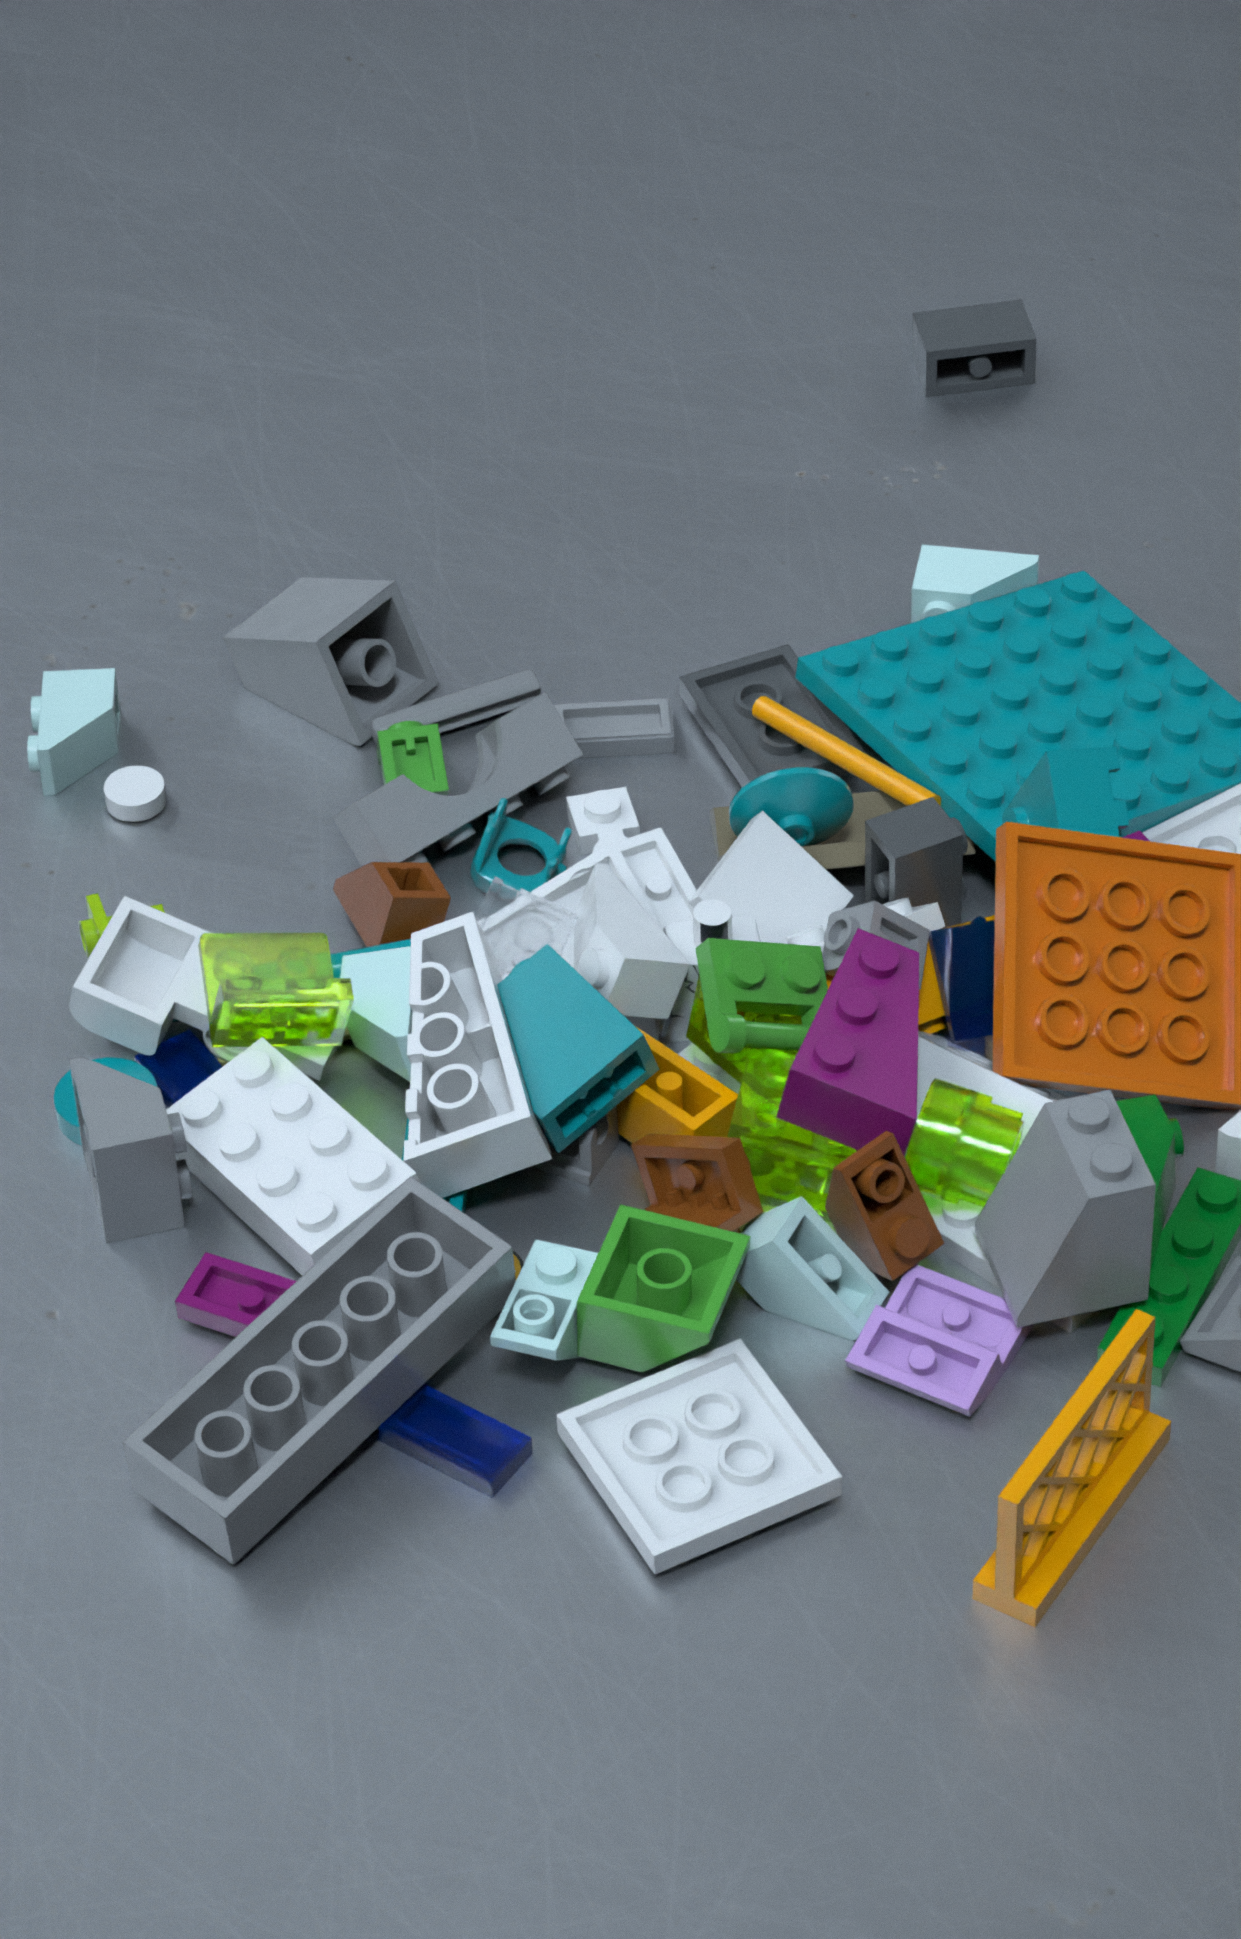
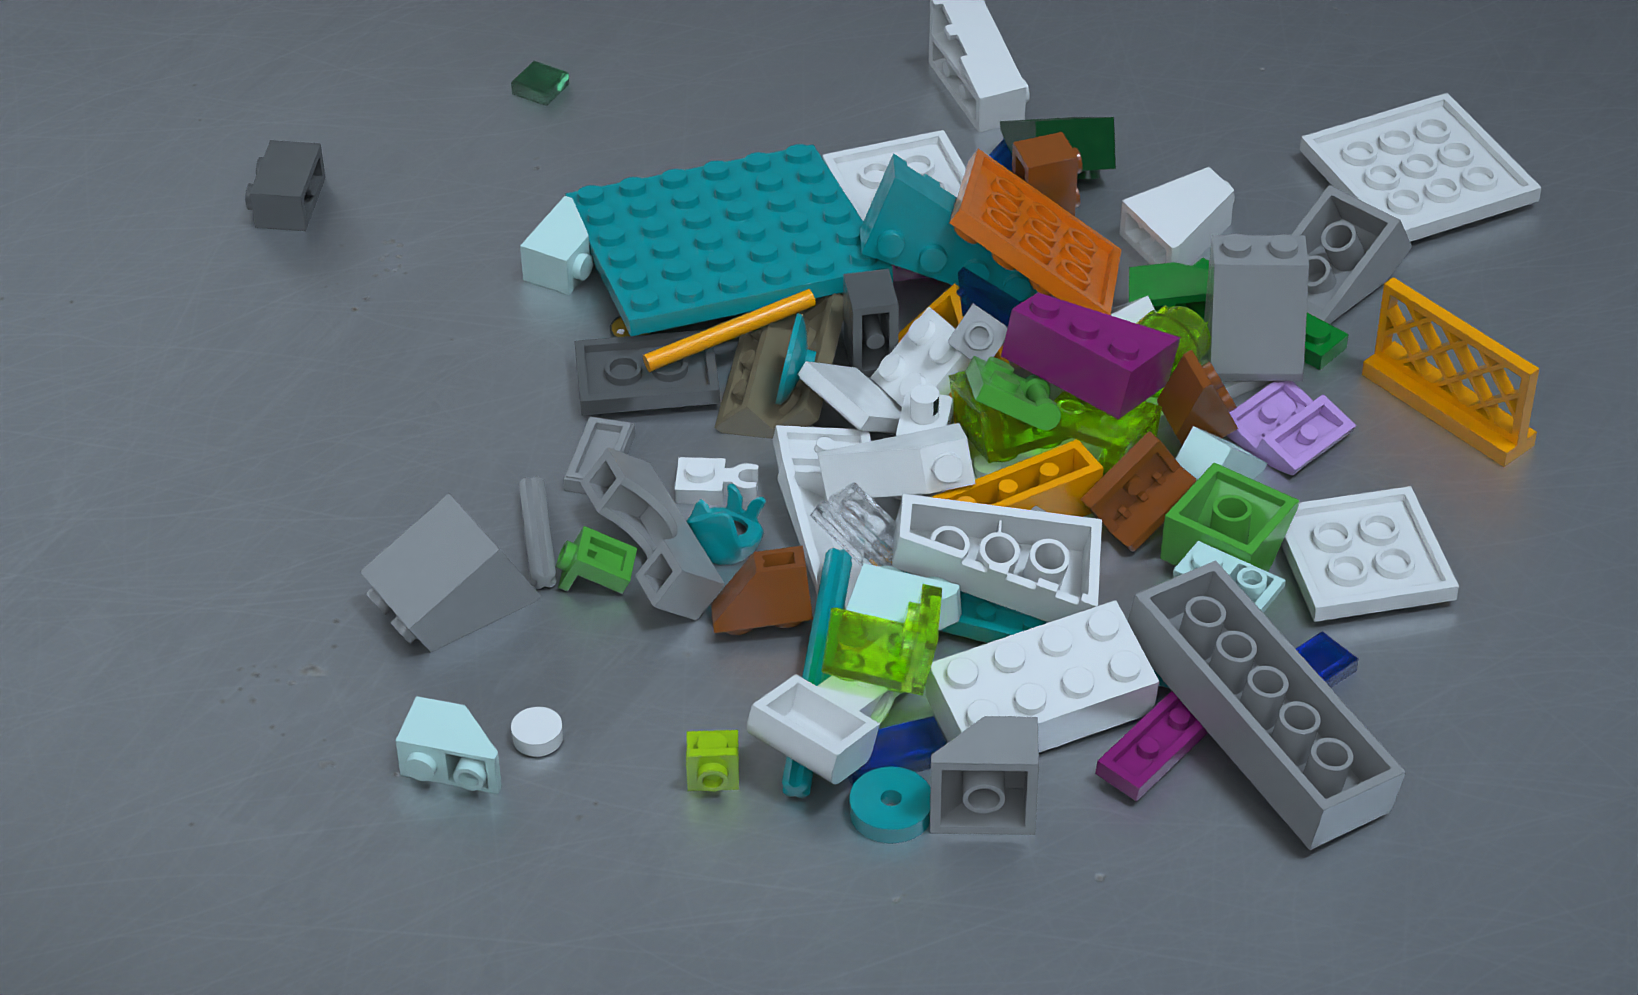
camera: 75 degrees left, 0 degrees up
teal slope [497,944,660,1154] -> none

